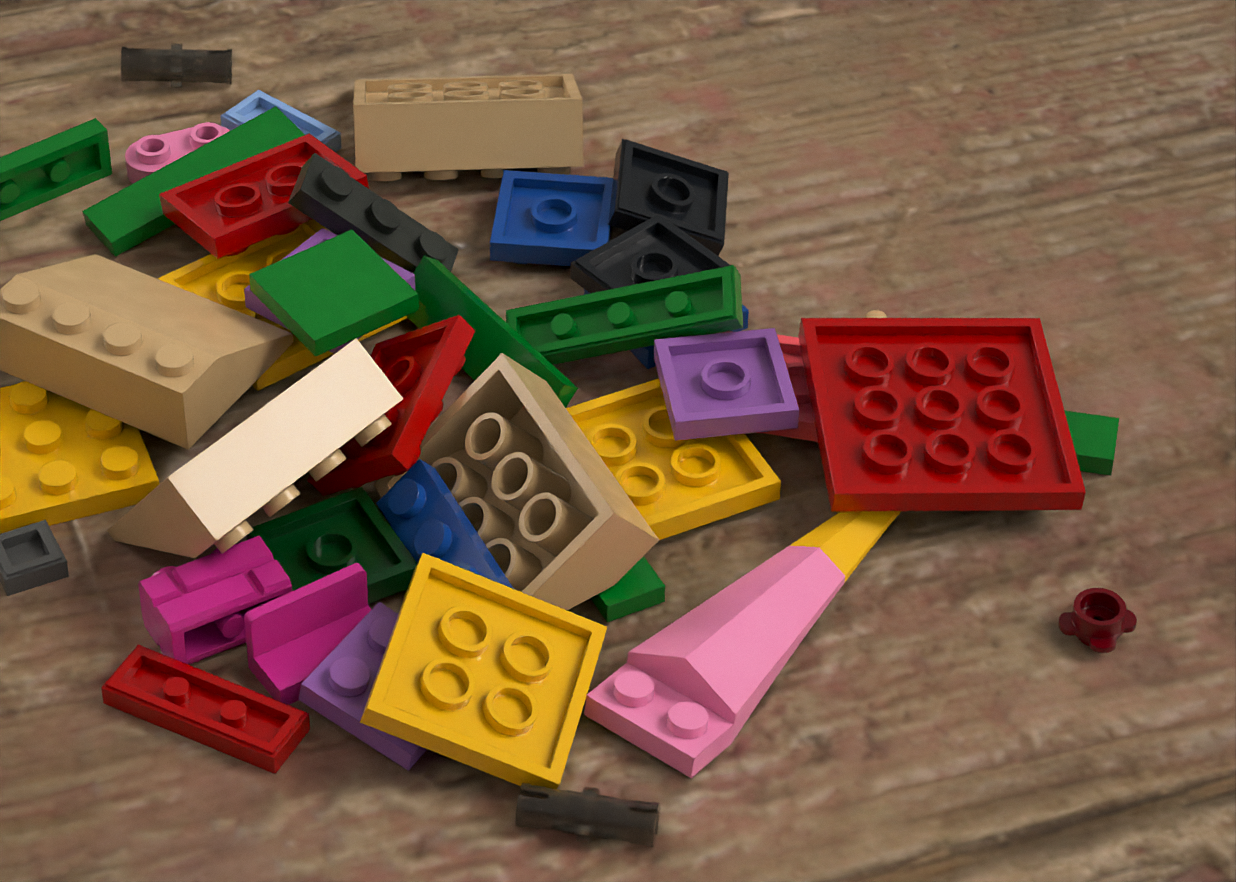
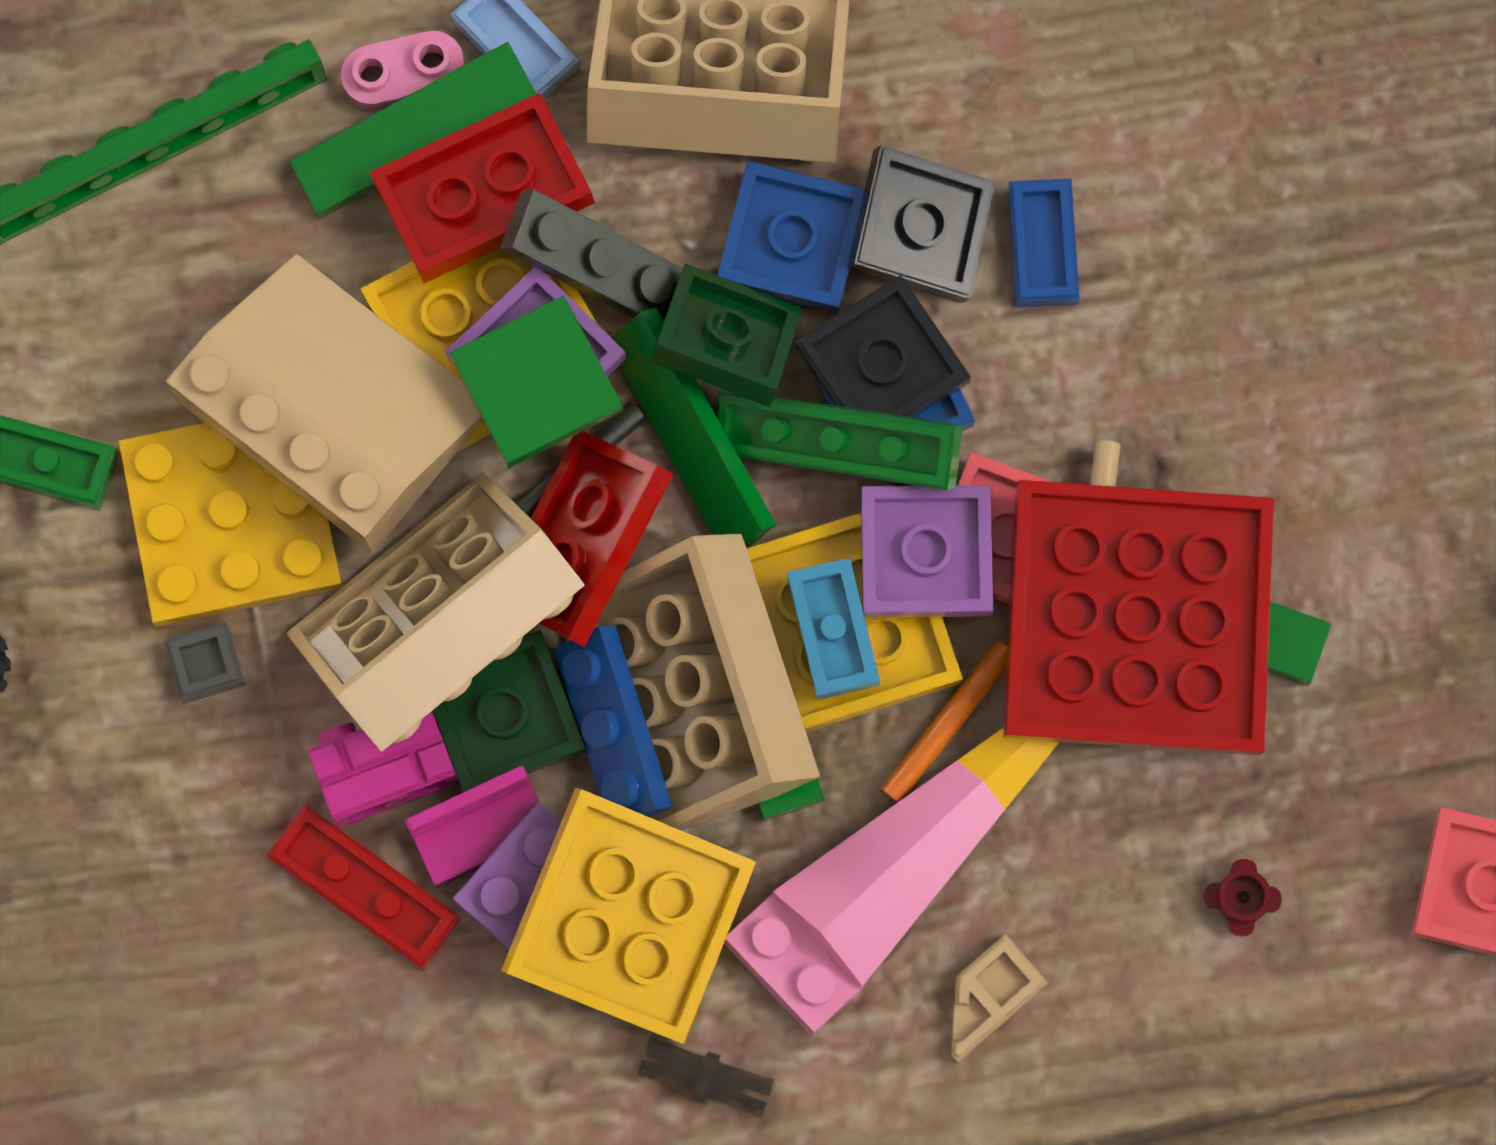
camera: 10 degrees right, 35 degrees up
none -> dark green plate [650,263,802,407]
none -> dark azure plate [787,558,880,700]
none -> orange bar [879,640,1008,804]
none -> tan tile [951,934,1048,1064]
none -> blue tile [1008,179,1080,308]

